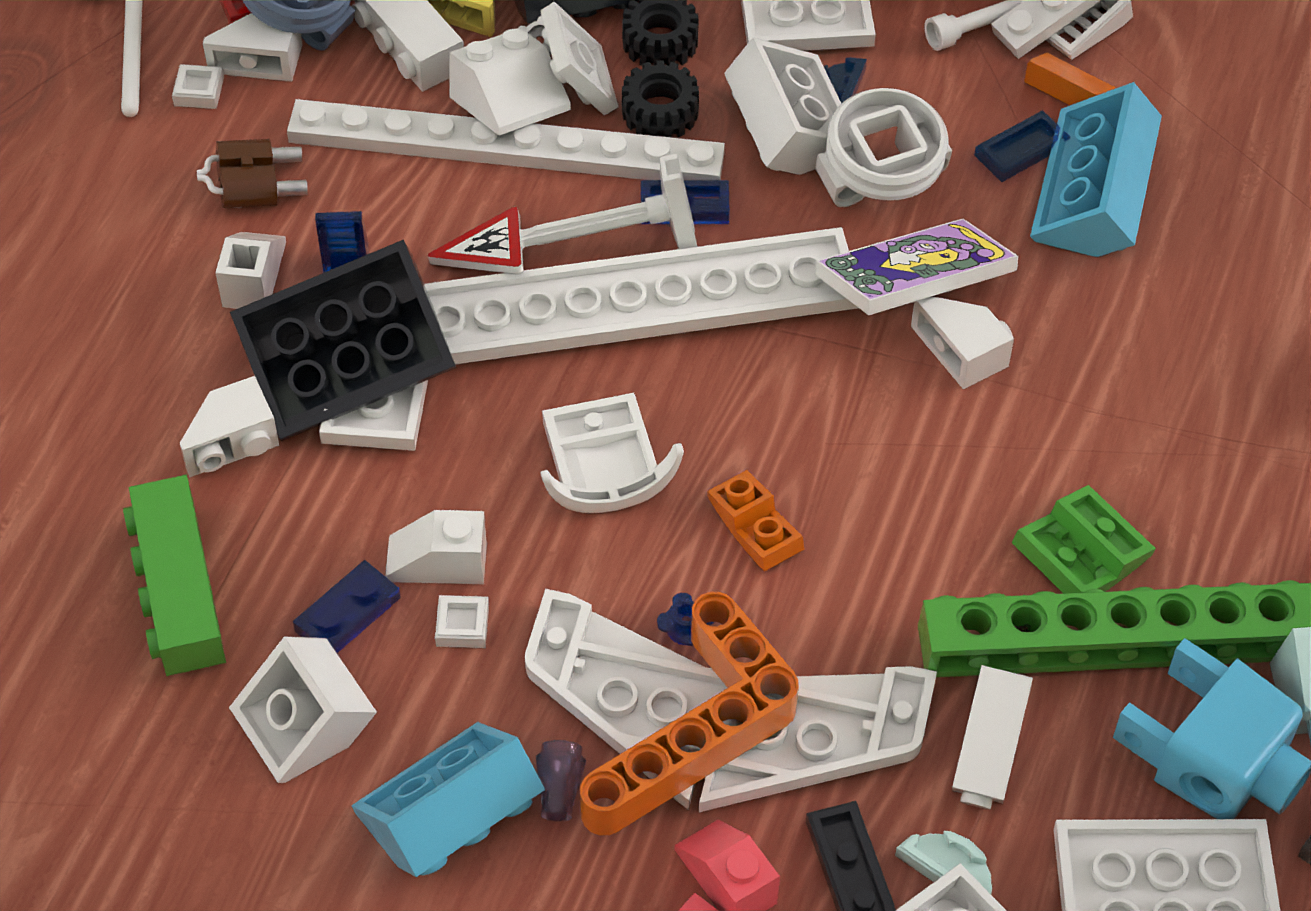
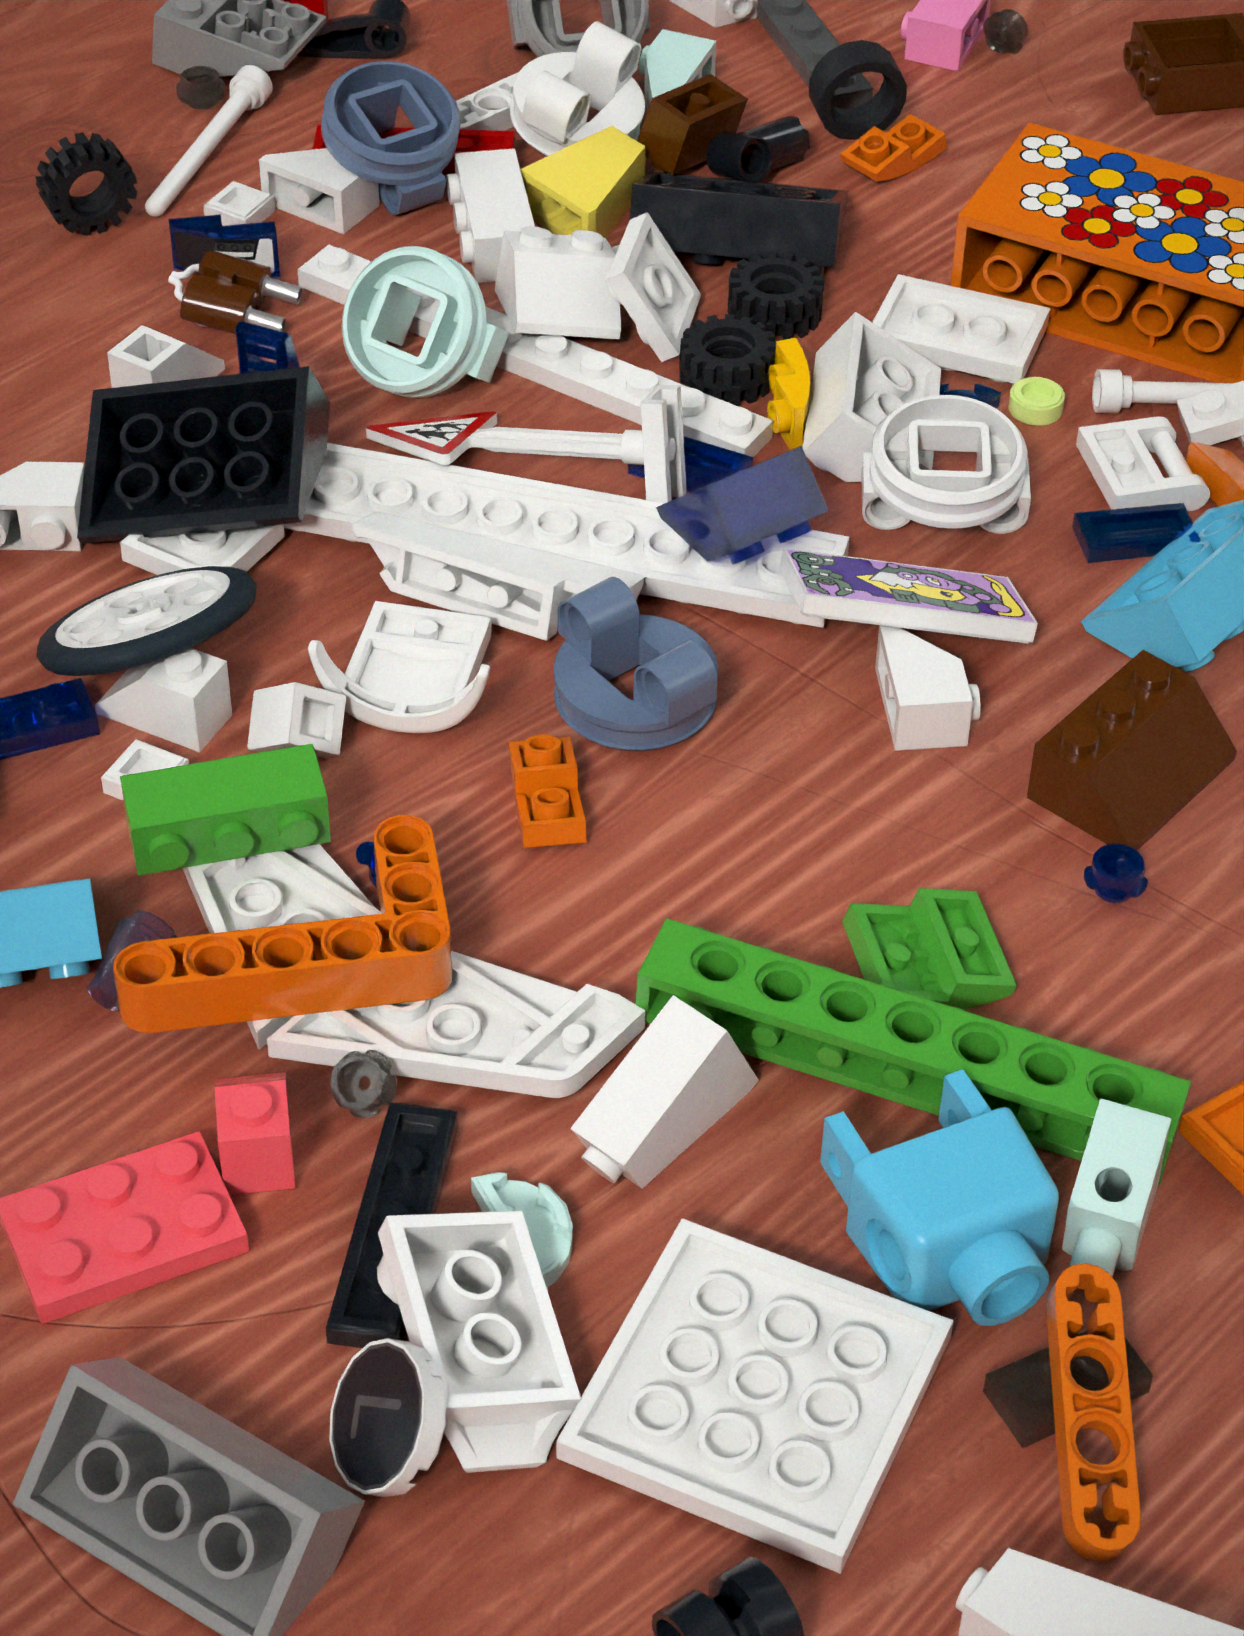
camera: 25 degrees right, 10 degrees down
none -> black tyre [36,132,137,235]
none -> wedge [37,566,257,676]
none -> bright green brick [120,743,331,876]
none -> slope [168,214,280,277]
none -> white panel [247,682,346,758]
none -> clear smoke plate [330,1050,397,1118]
none -> light aqua piece [342,246,510,398]
none -> white wedge [352,511,644,641]
none -> sand blue piece [554,577,718,752]
none -> clear blue slope [656,446,828,565]
none -> yellow slope [767,337,810,453]
none -> yellowish green tile [1008,377,1065,426]
none -> reddish brown slope [1027,650,1237,857]
none -> white plate [1076,417,1210,514]
none -> clear blue plate [1084,844,1148,903]

